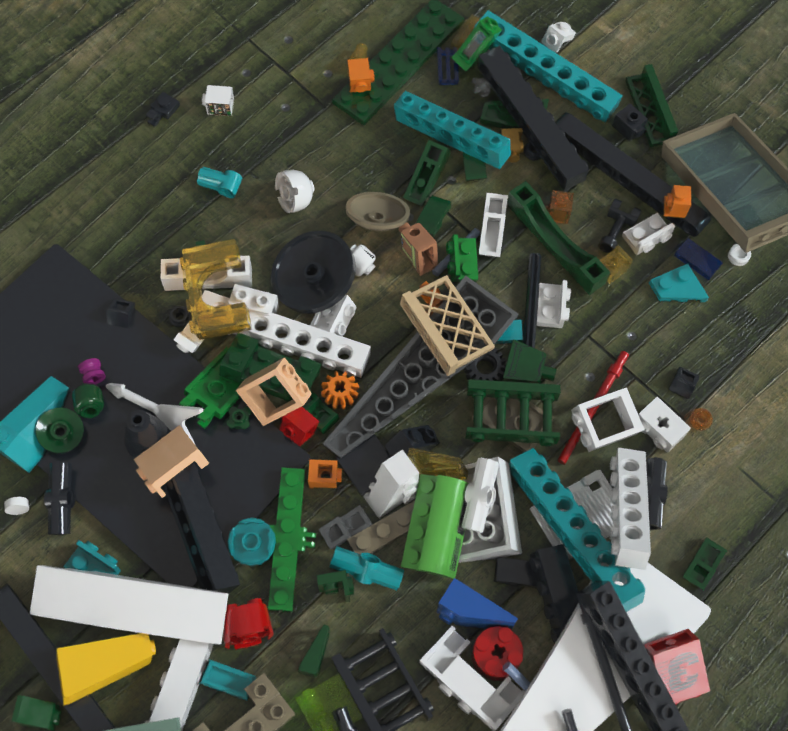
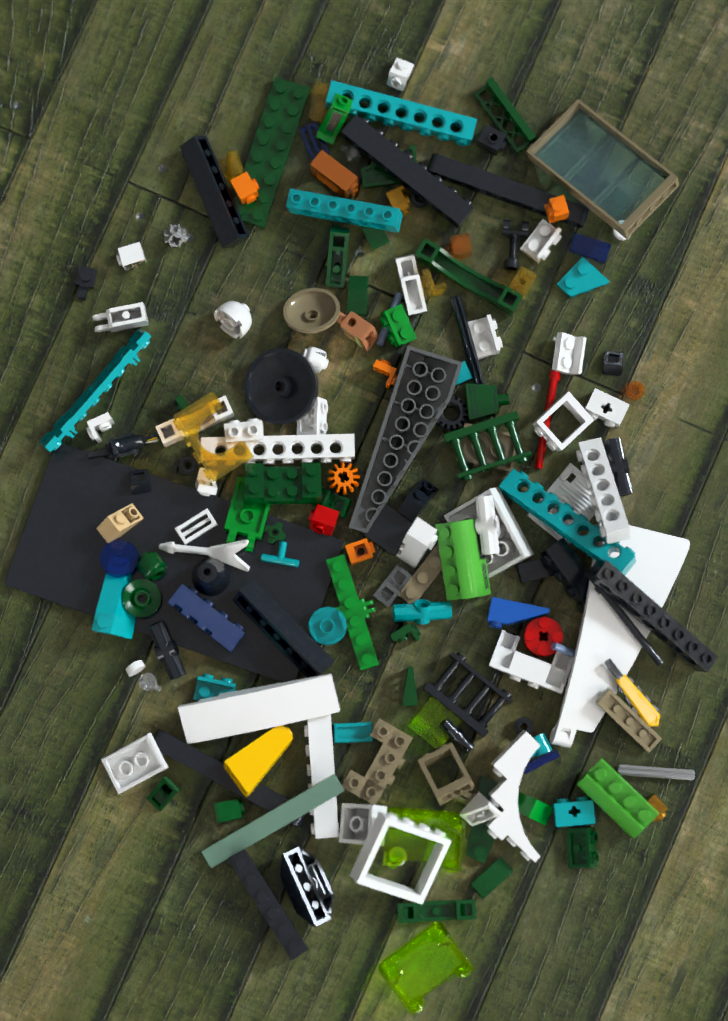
camera: 15 degrees left, 15 degrees up
magenta wheel [78,358,106,385] -> none
light nougat panel [134,425,209,498] -> none
teal piece [197,167,243,198] -> none
red brick [223,598,274,649] -> none
light nougat window [236,357,312,426] -> none
tan fence [400,275,495,376] -> none
clear yellow wing [407,448,469,480] -> none
panel [644,629,710,705] -> none
dark green slope [683,537,727,590] -> none
none -> teal piece [38,329,151,452]
none -> white bracket [86,412,115,443]
none -> black animal [87,432,159,459]
none -> white hinge [92,302,149,332]
none -> tan slope [96,503,143,543]
none -> clear blue tile [100,540,138,578]
none -> clear piece [139,673,162,692]
none -> light grey gear [164,224,187,248]
none -> dark blue wedge [168,584,246,653]
none -> white tile [175,508,218,545]
none -> black brick [180,135,249,248]
none -> teal piece [261,541,299,567]
none -> dark orange window [310,150,359,199]
none -> clear yellow bracket [420,268,447,297]
none -> white bracket [552,332,586,375]

